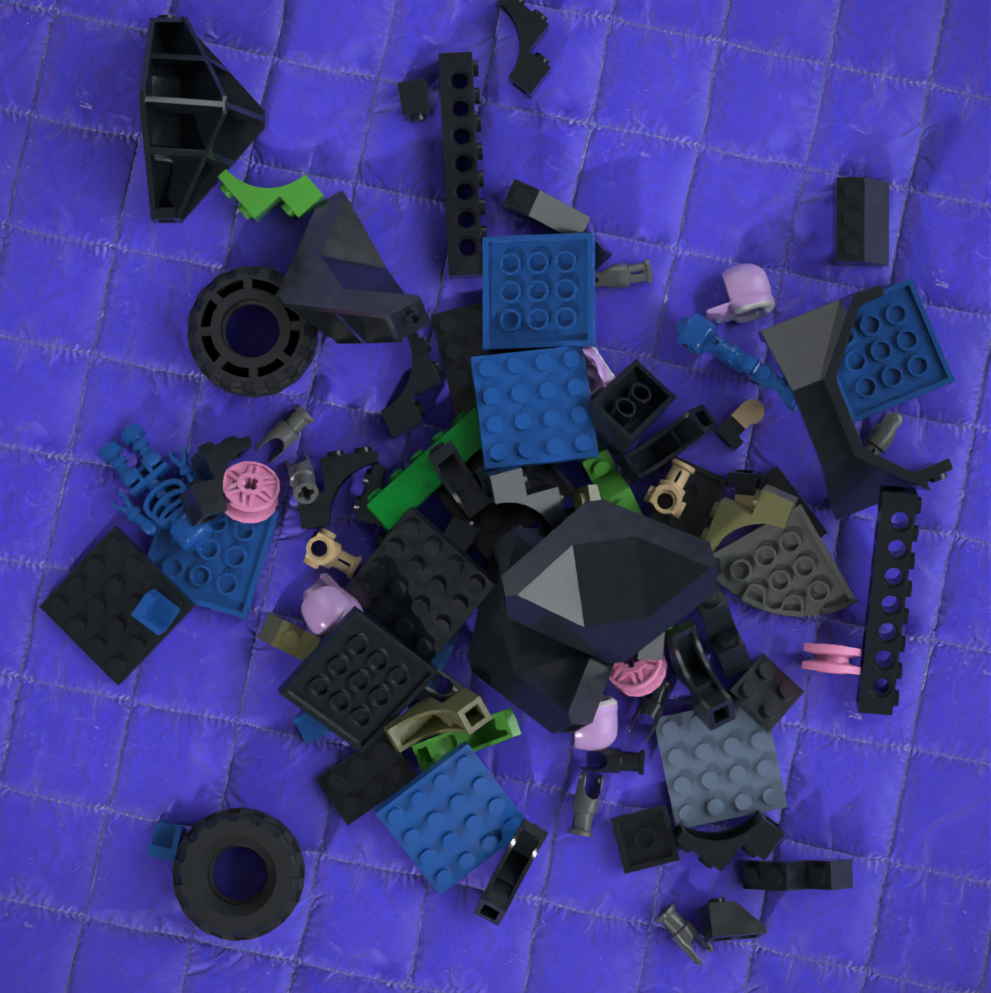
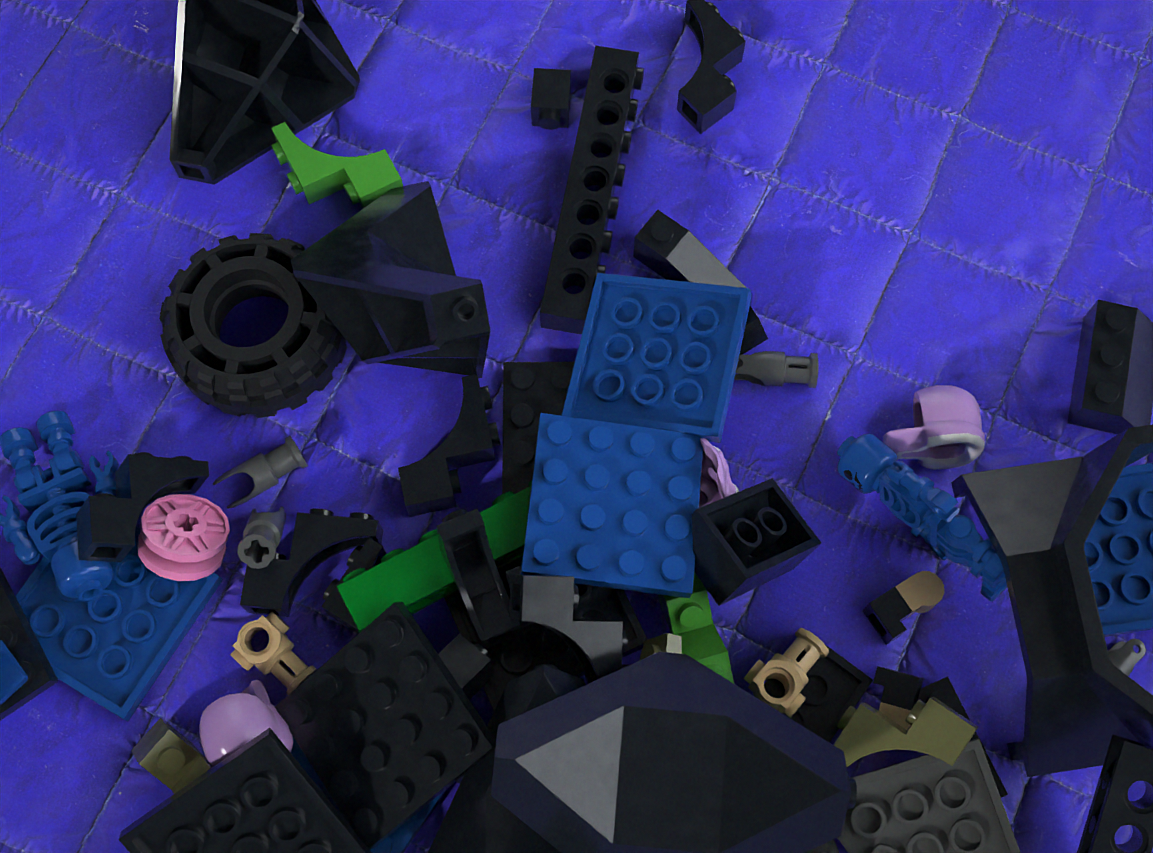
camera: 10 degrees right, 15 degrees down
black arch [616,404,719,485] -> none

